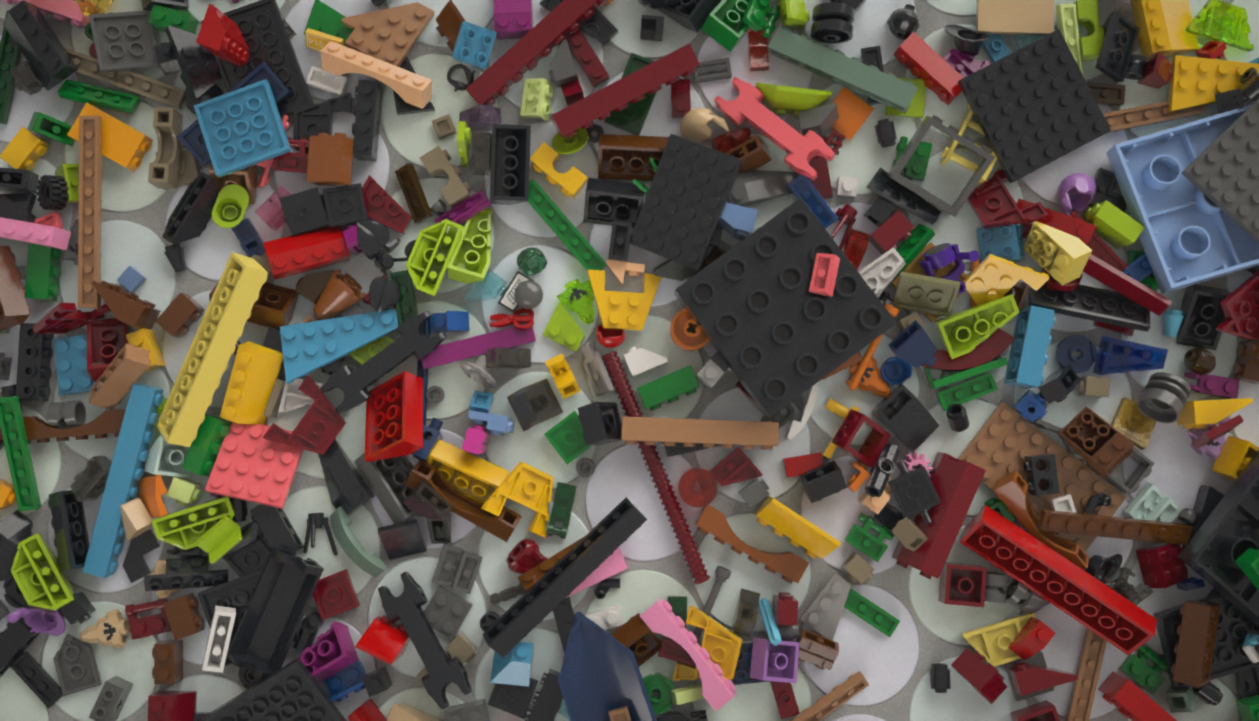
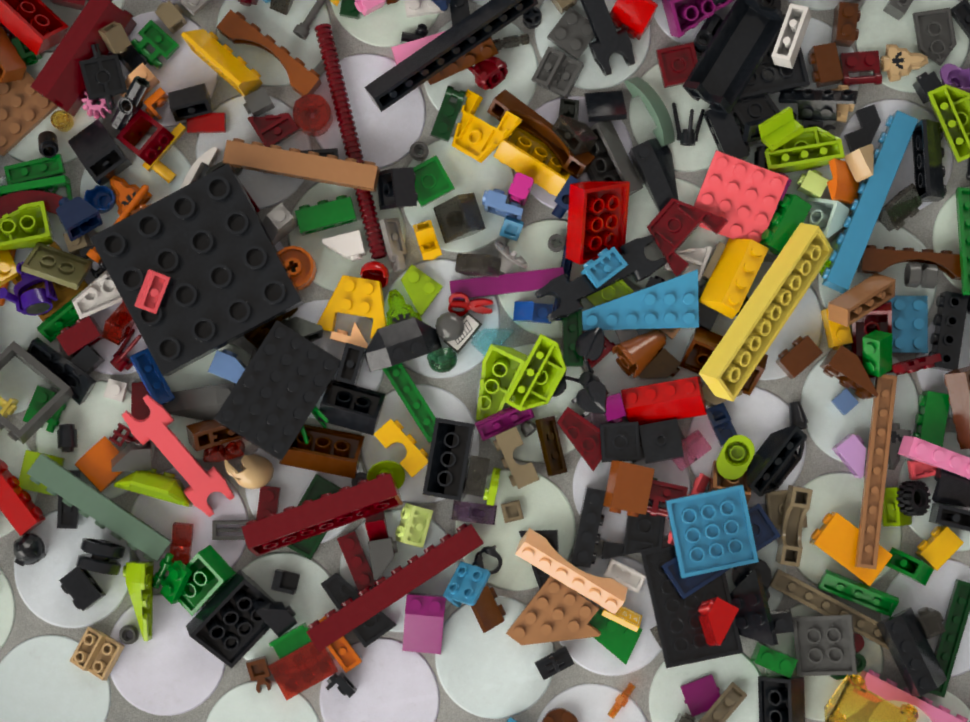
camera: 175 degrees left, 0 degrees up
none -> clear yellow wheel [51,110,74,132]
none -> black wedge [364,317,442,372]
none -> dark azure bracket [581,247,628,289]
none -> lavender slope [832,434,866,479]
none -> green brick [862,330,892,377]

